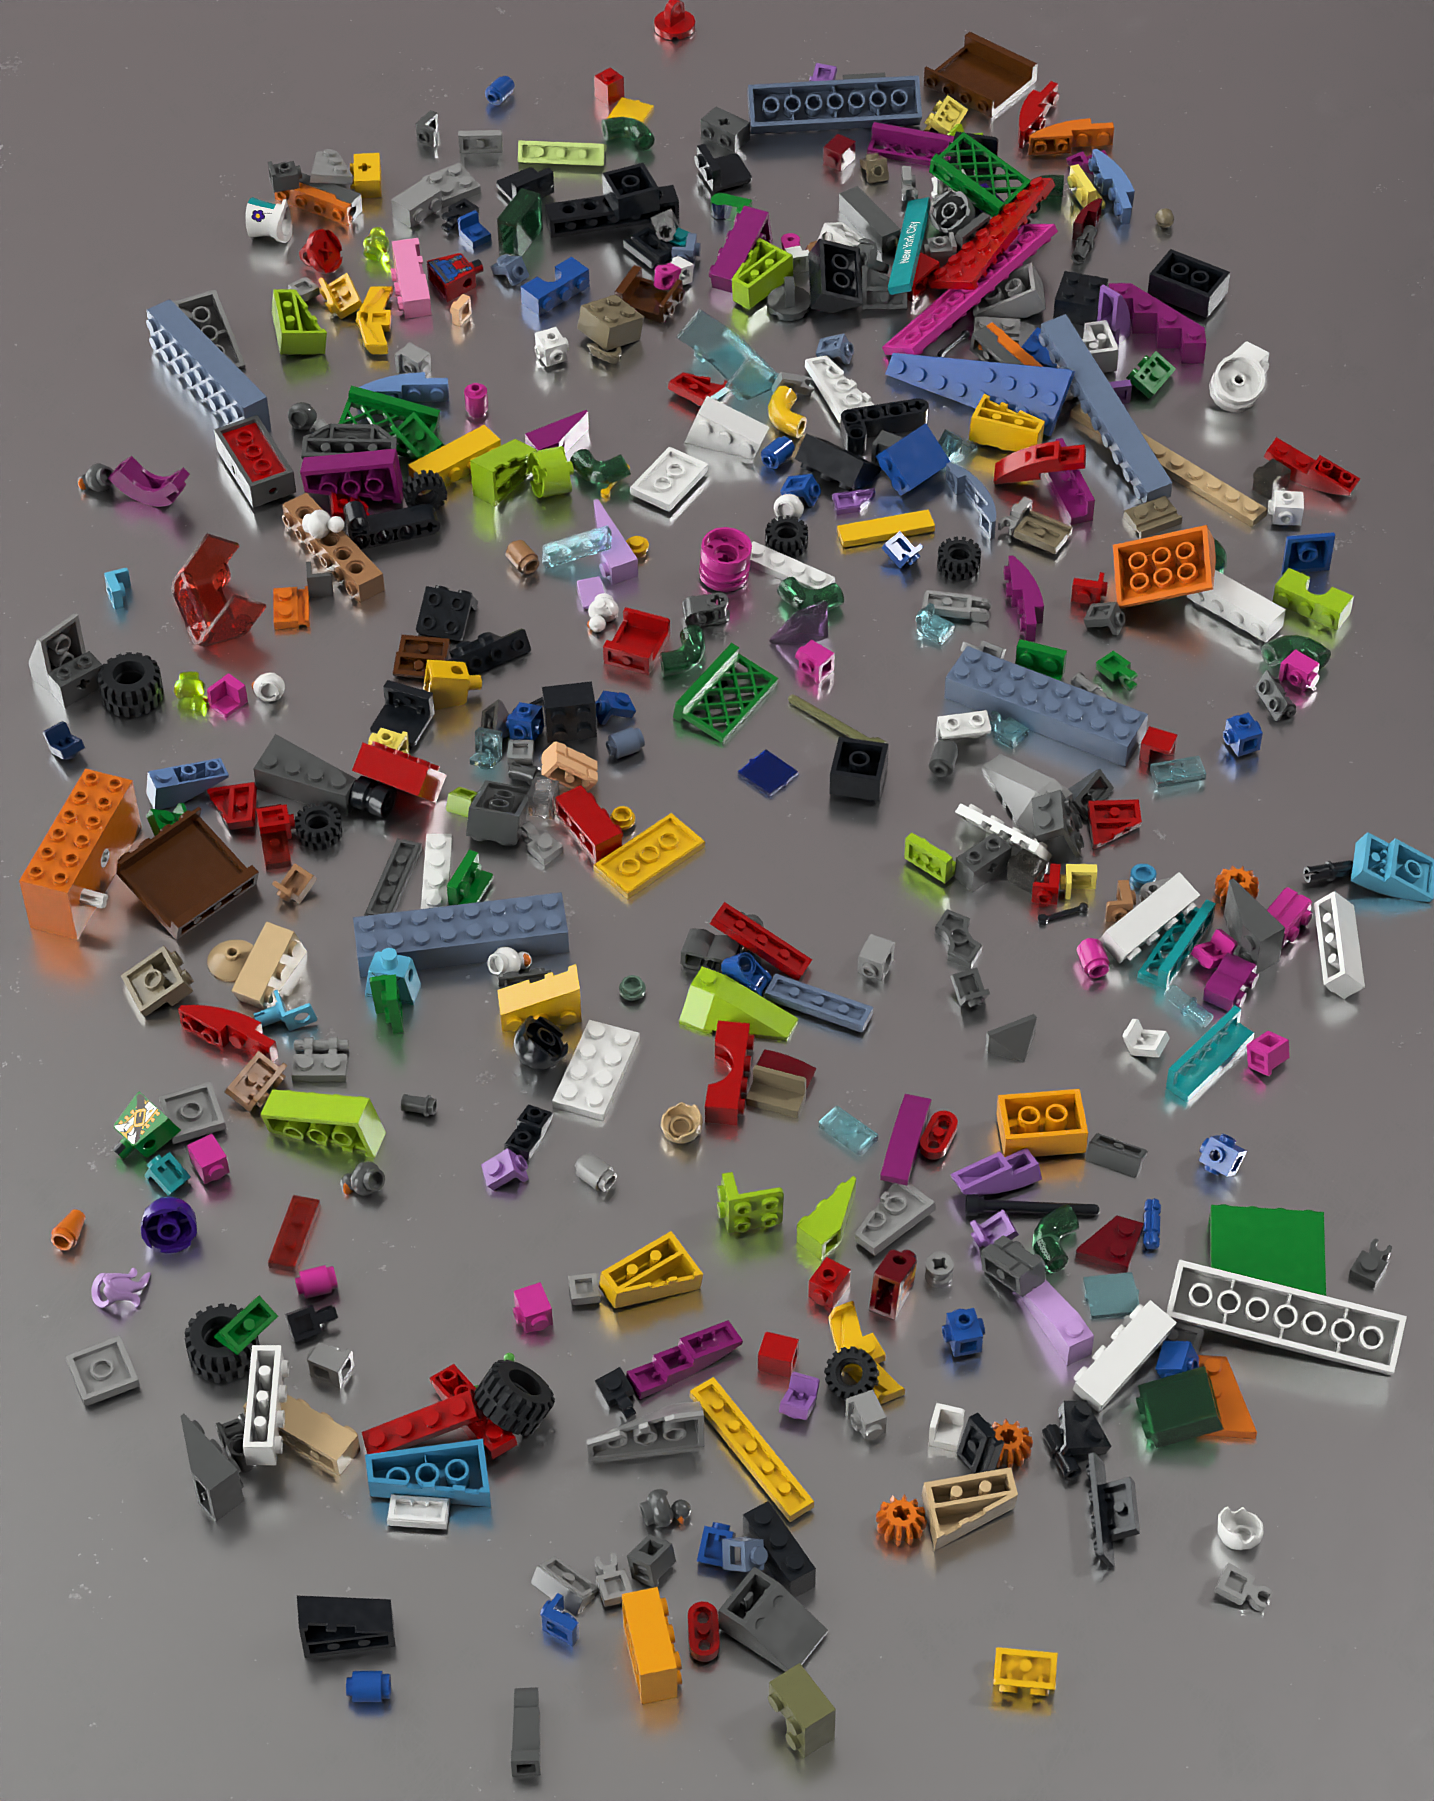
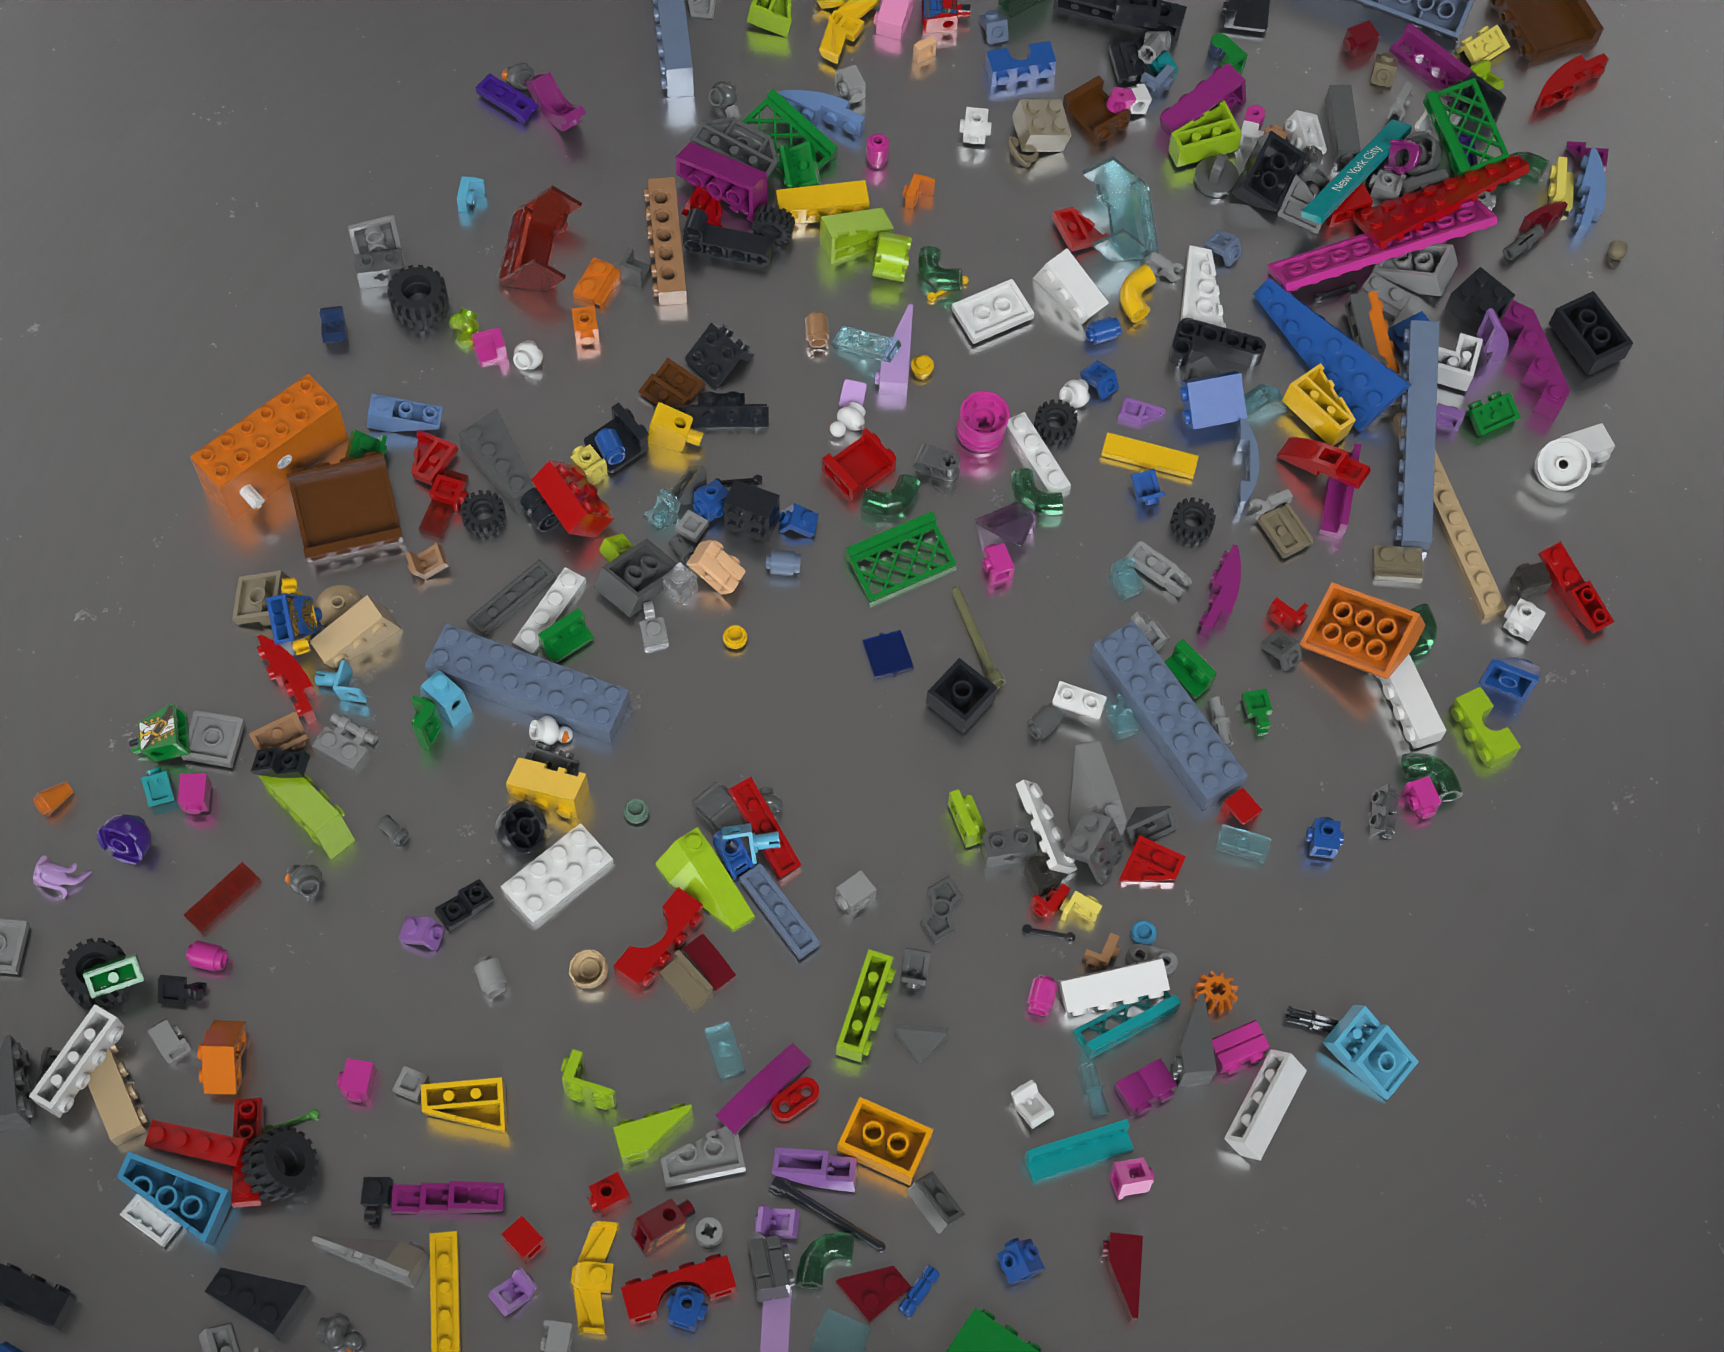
camera: 25 degrees right, 15 degrees up
brick [214,415,296,507] -> none
white animal [302,509,345,539] -> none
magenta slope [525,410,589,453] -> none
red brick [555,785,624,862] -> none
yellow tile [594,813,705,900] -> none
black slope [795,433,881,491] -> none
black tyre [824,1346,879,1401] -> none
orange slope [1028,118,1114,155] -> none
dark pink bracket [1191,929,1238,969] -> none
none -> orange brick [198,1020,247,1094]
none -> black wedge [204,1267,312,1341]
none -> black slope [251,747,310,778]
none -> torso [266,577,322,655]
none -> dark purple plate [476,73,539,124]
none -> orange brick [571,306,600,345]
none -> blue brick [595,428,626,465]
none -> red arch [621,1254,737,1325]
none -> medium azure bracket [722,823,781,864]
none -> lime brick [836,949,896,1063]
none -> orange bracket [902,173,936,210]
none -> dark red slope [1101,1232,1143,1324]
none -> magenta piece [1384,139,1421,175]

